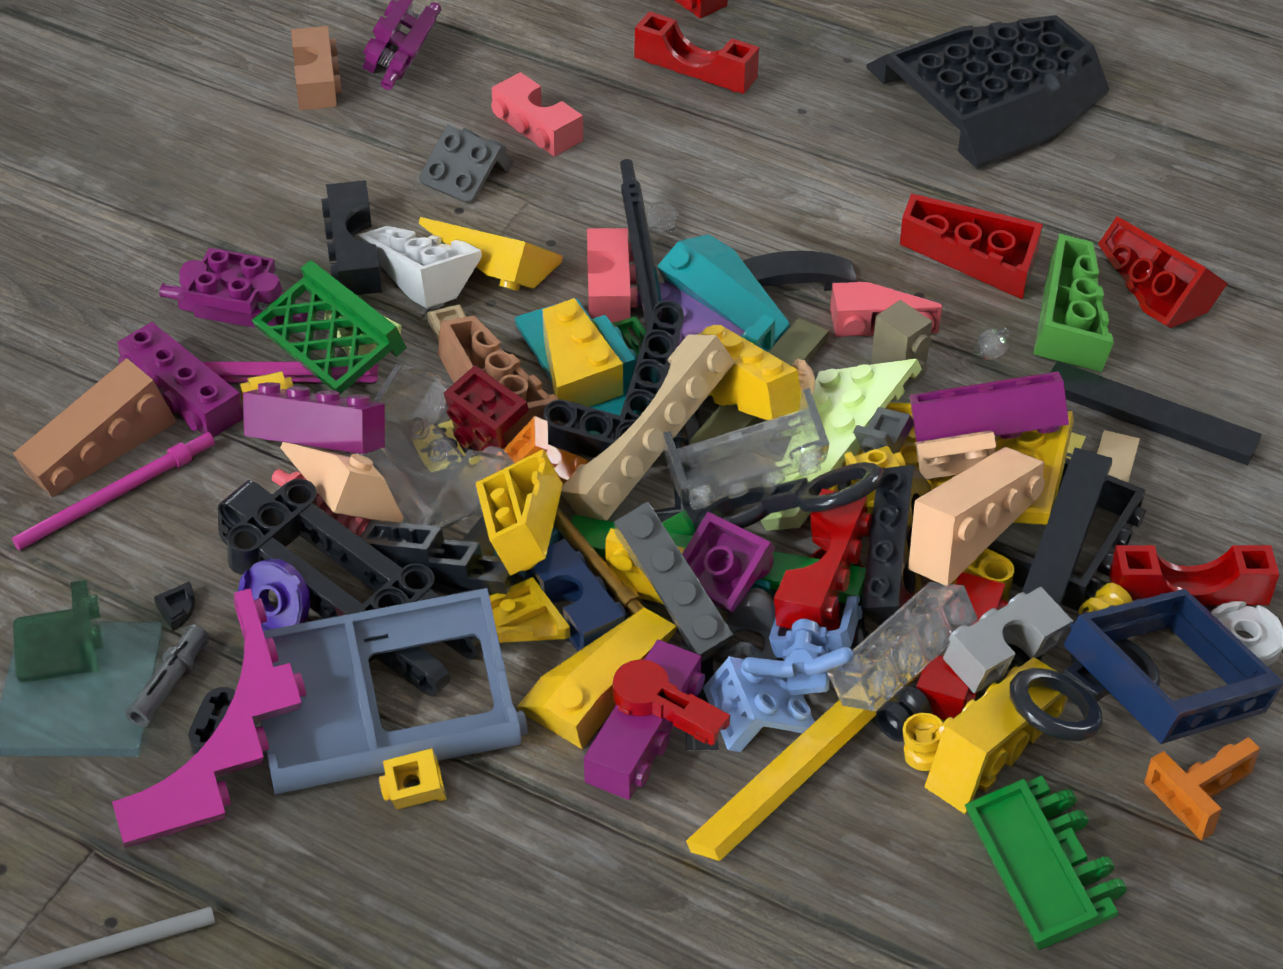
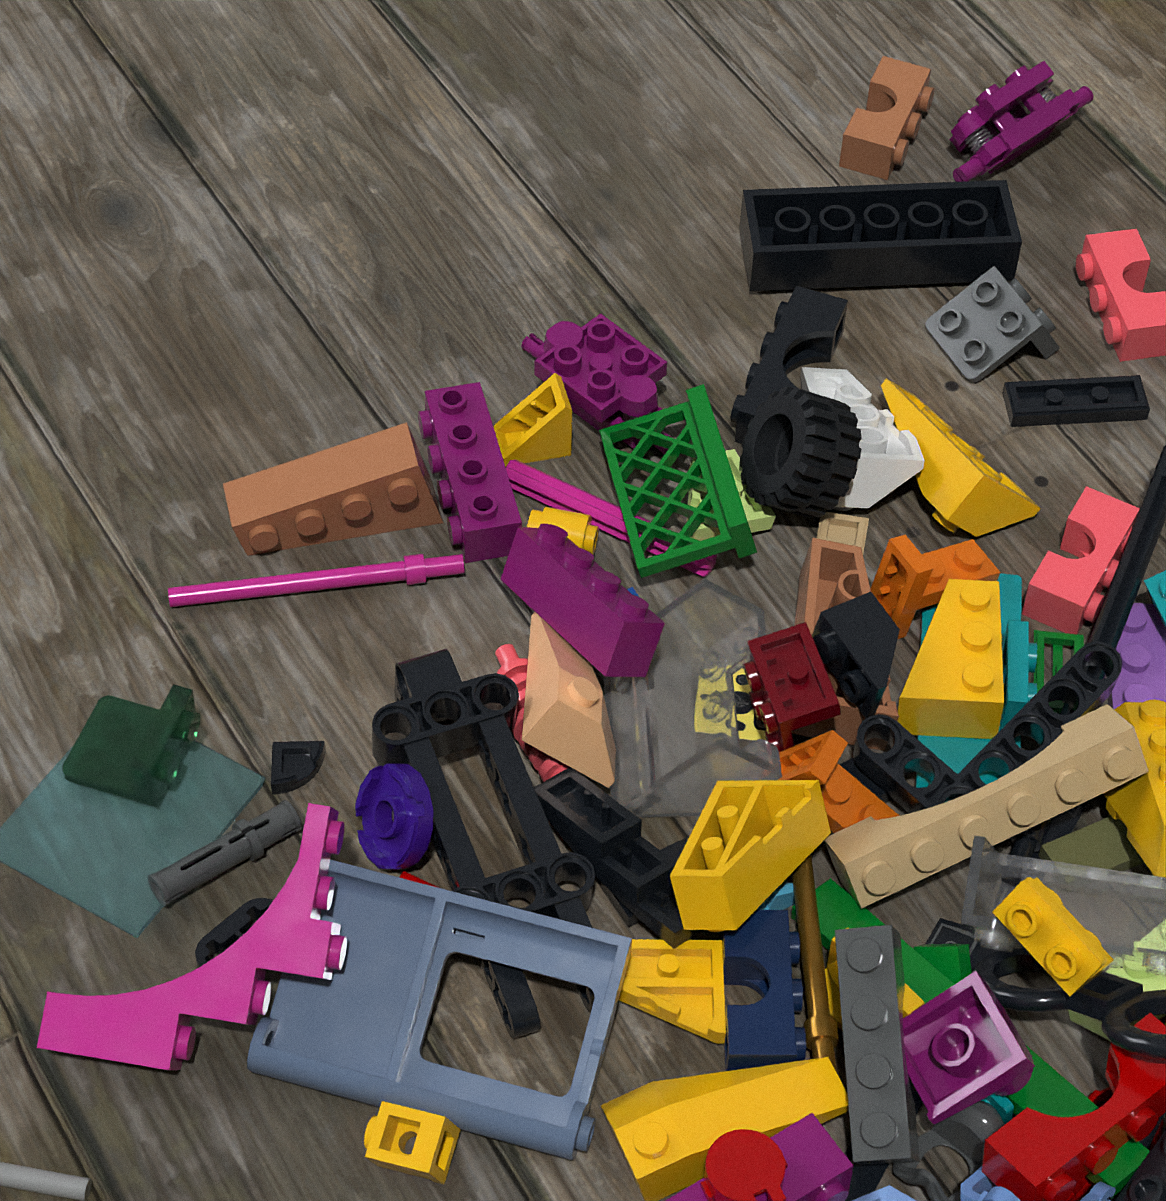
camera: 30 degrees right, 5 degrees up
none -> yellow slope [493,373,572,466]
none -> black brick [739,180,1022,291]
none -> black tyre [740,386,862,518]
none -> black slope [812,592,900,719]
none -> orange bracket [870,534,1001,639]
none -> yellow bracket [992,877,1114,997]
none -> black tile [1002,375,1150,427]

